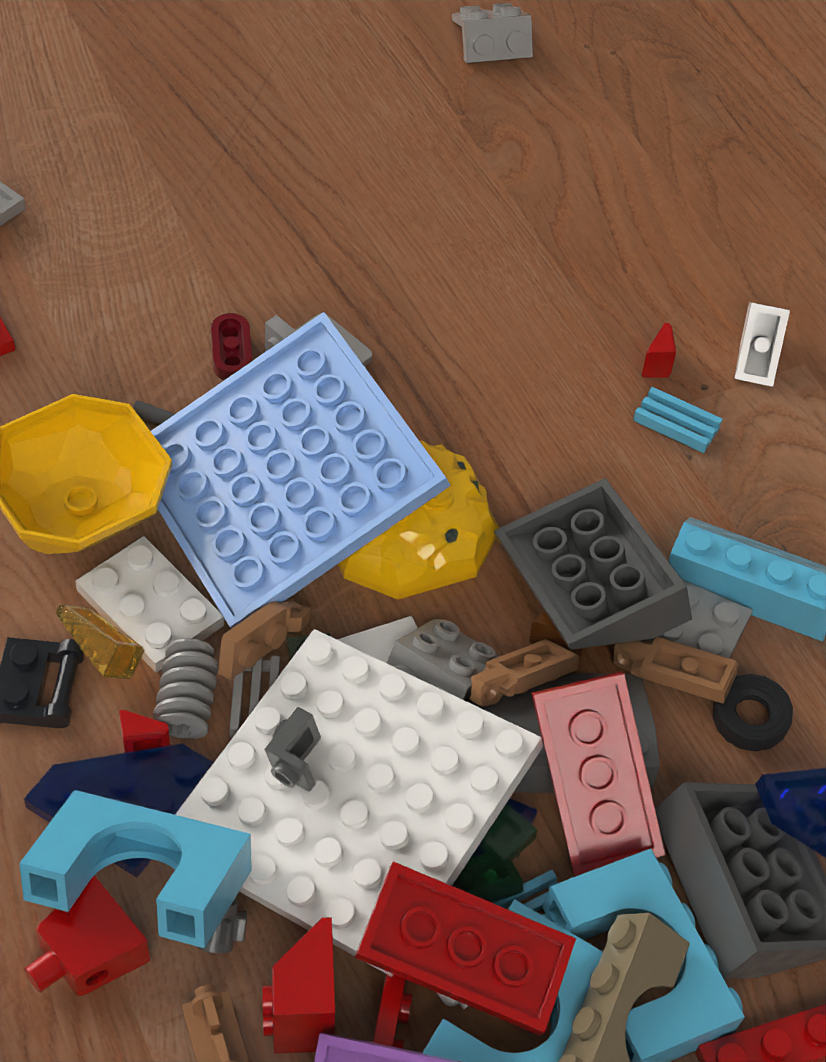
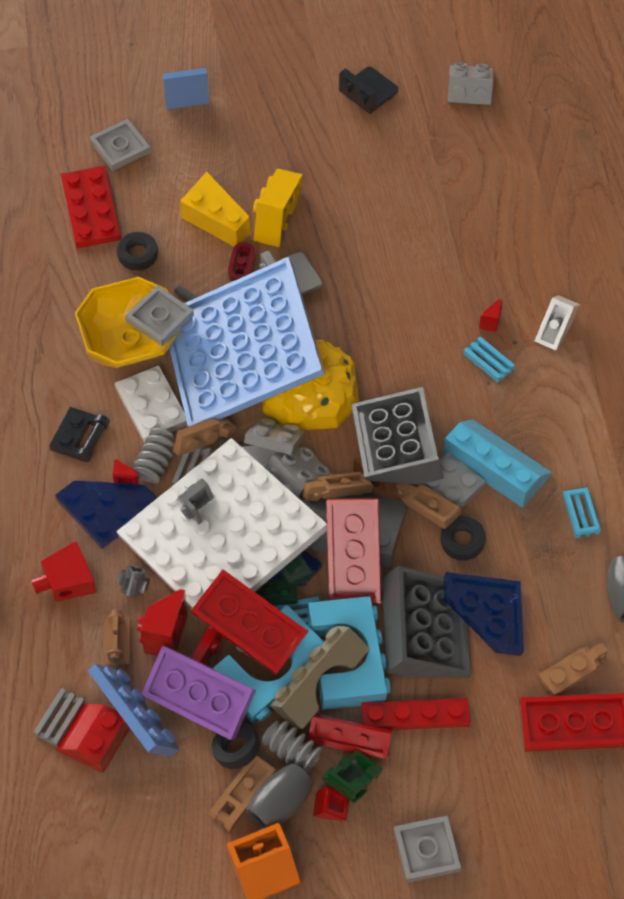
camera: 20 degrees right, 5 degrees up
medium azure arch [19,790,252,948] -> none
clear yellow slope [55,604,145,679] -> none
none -> black tyre [117,232,158,271]
none -> light grey plate [125,285,194,346]
none -> medium blue tile [162,68,209,110]
none -> yellow wedge [180,172,250,247]
none -> light grey plate [244,418,305,455]
none -> yellow wedge [253,168,303,247]
none -> black bracket [339,66,399,114]

